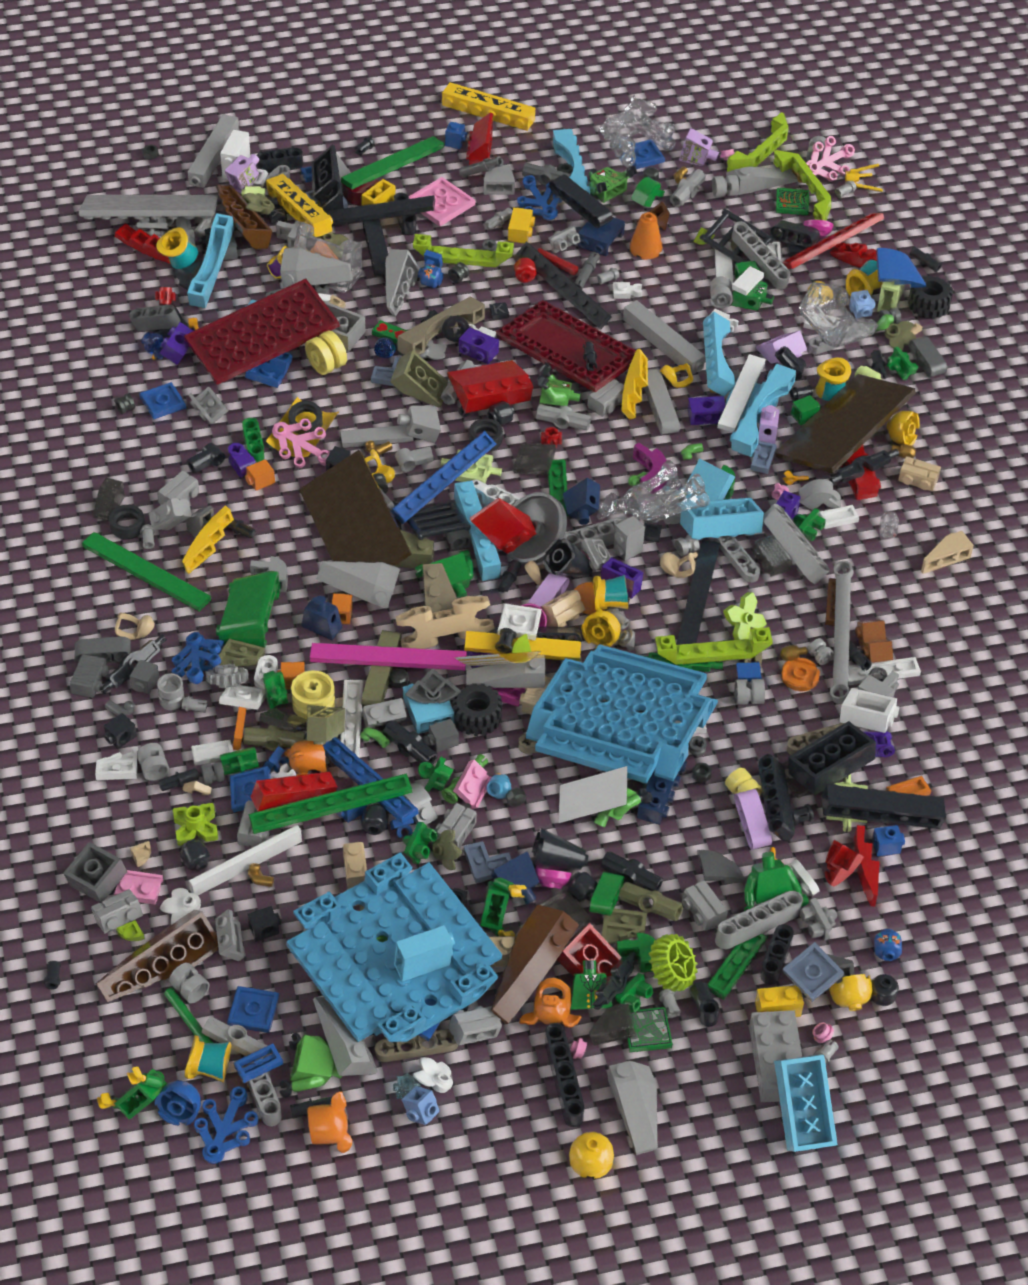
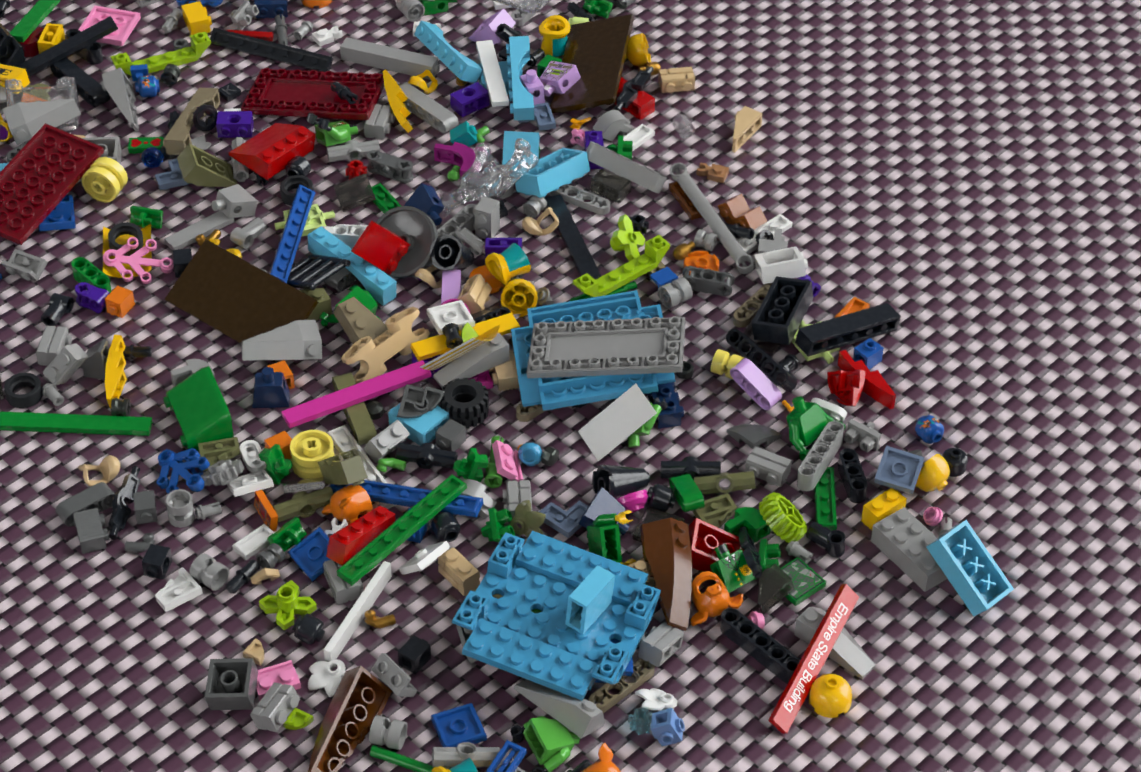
camera: 30 degrees left, 5 degrees down
blue tile [262,746,289,773] -> none
blue tile [389,818,414,838] -> none
black axle [498,560,522,593] -> none
red head [514,258,536,283] -> none
none -> pearl dark grey wheel [111,398,131,416]
none -> green hips [130,206,163,229]
none -> dark grey piece [367,150,414,183]
none -> white plate [398,541,450,575]
none -> teal brick [450,121,478,147]
none -> light grey tile [527,316,686,378]
none -> lavender torso [540,61,581,97]
none -> black gear [630,215,649,235]
none -> dark grey piece [682,266,735,296]
none -> medium nougat plate [697,163,729,183]
none -> tile [768,584,859,734]

